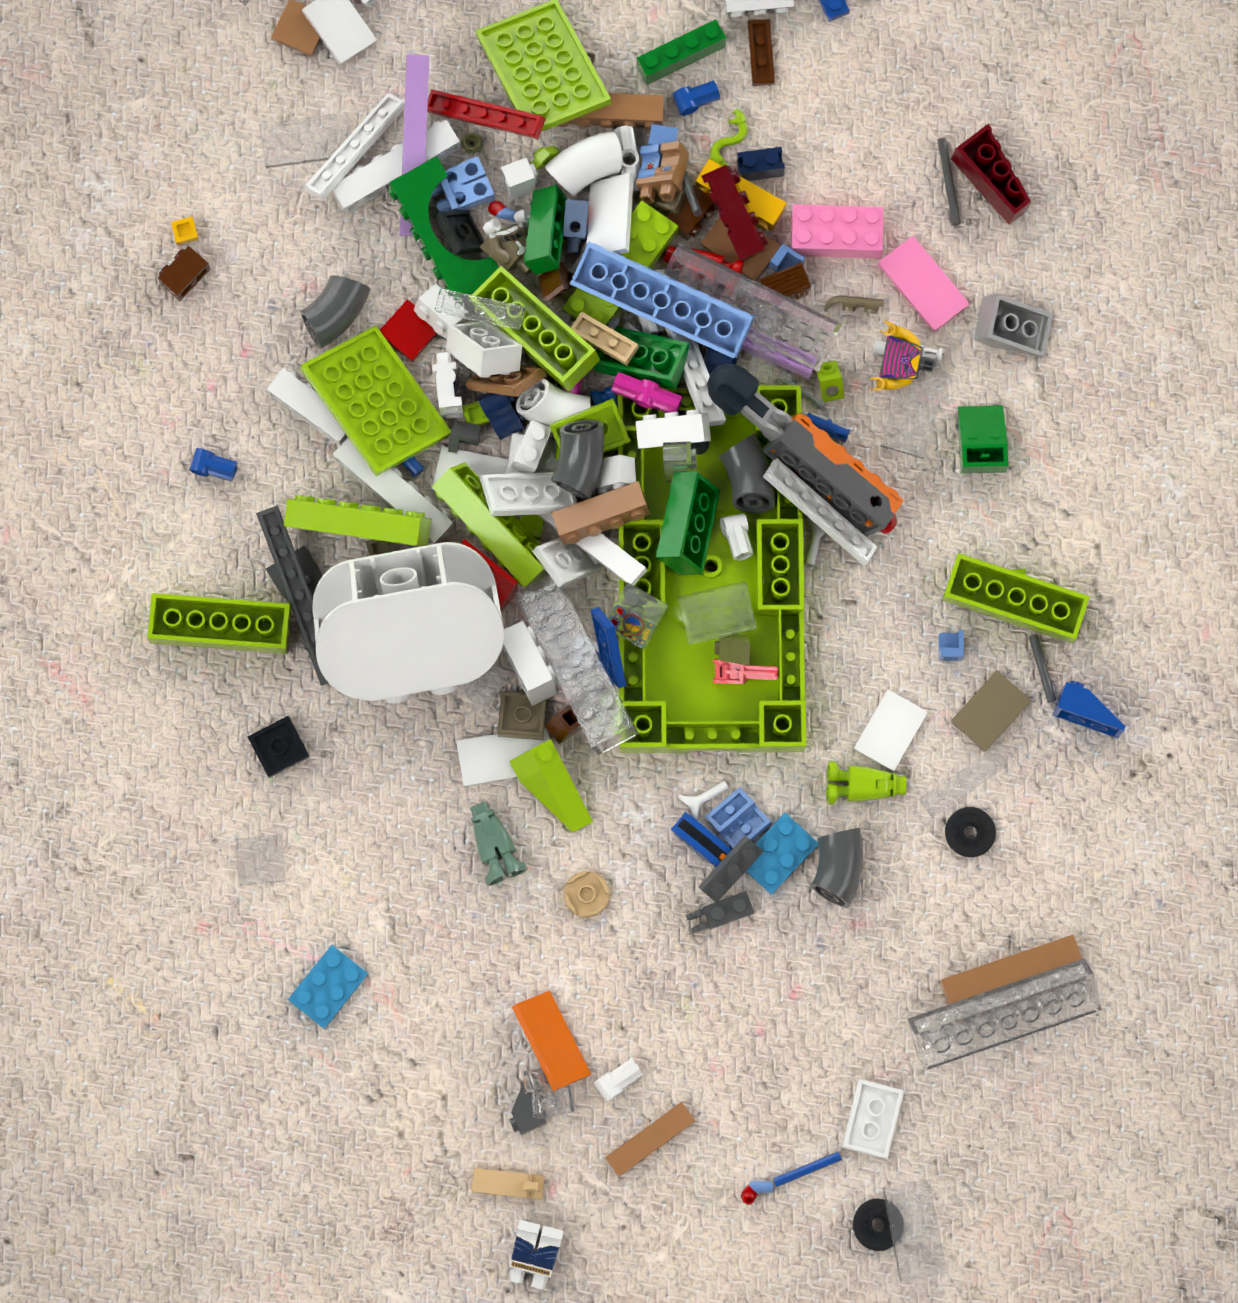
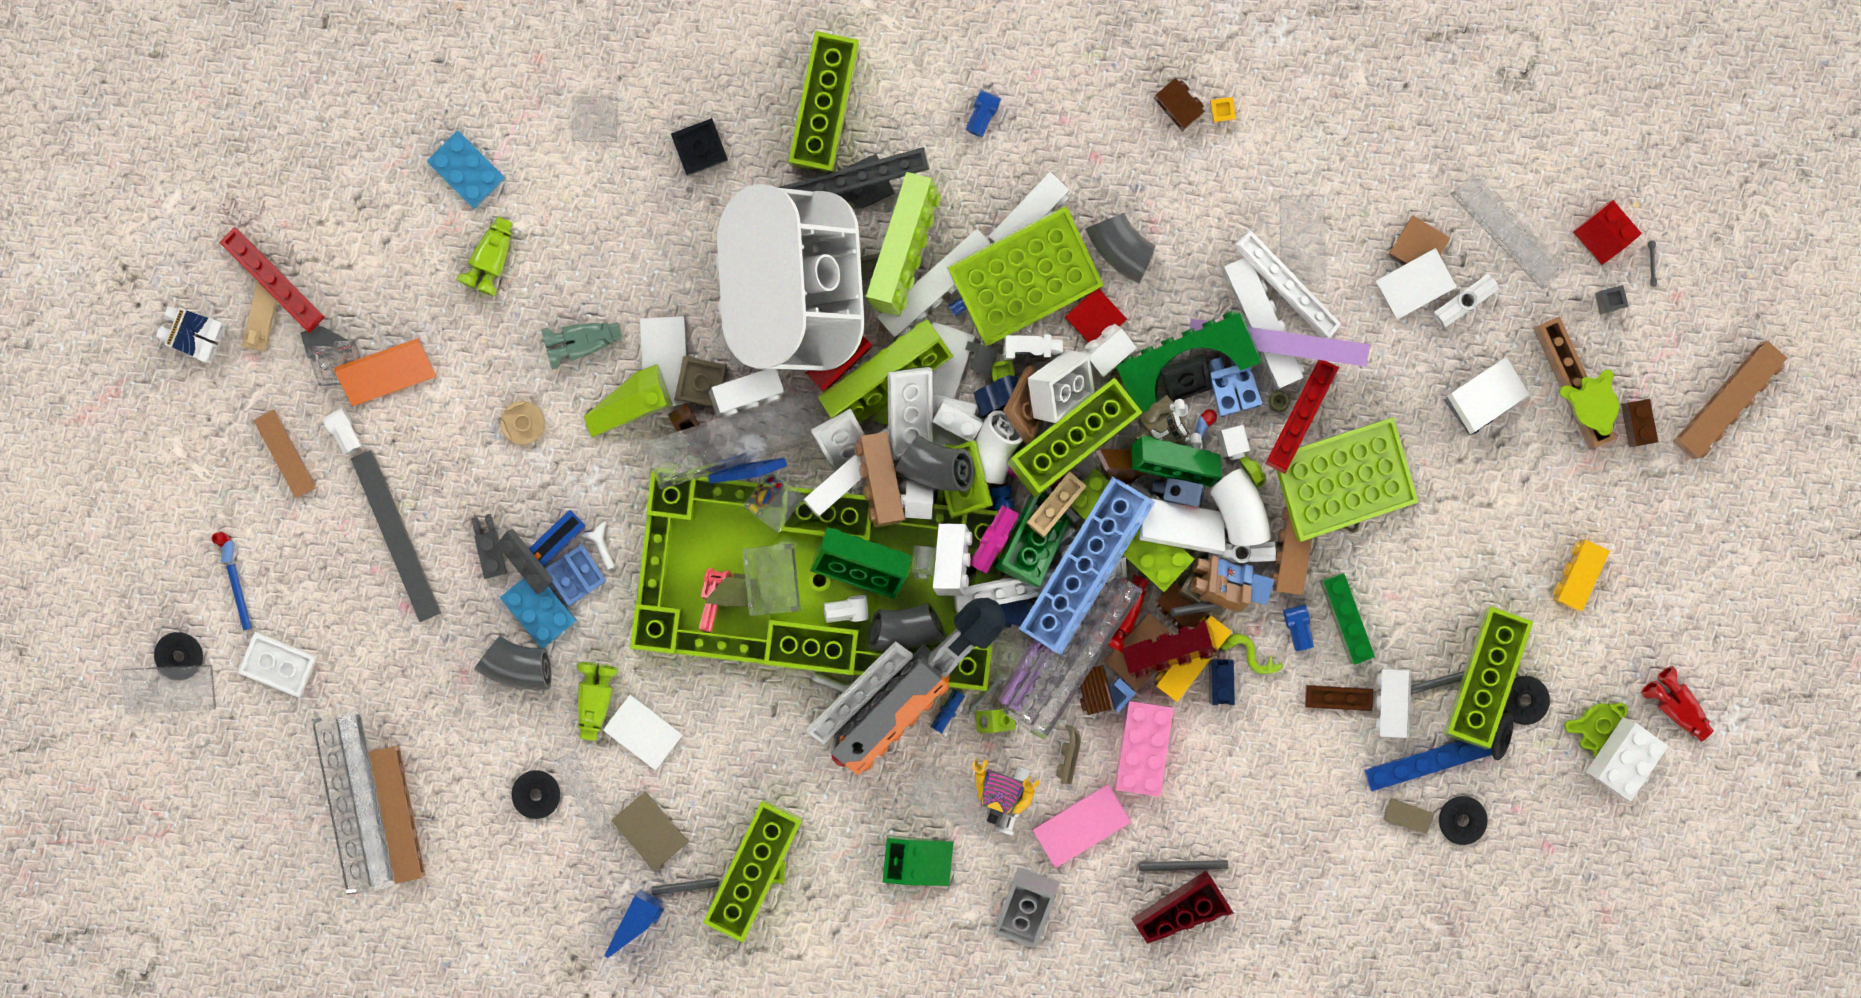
camera: 95 degrees right, 10 degrees up
clear tile [434,289,526,330] -> none
medium blue panel [938,630,964,661] -> none
none -> red tile [219,227,325,333]
none -> dark grey tile [351,450,441,622]
none -> lime piece [456,216,513,297]

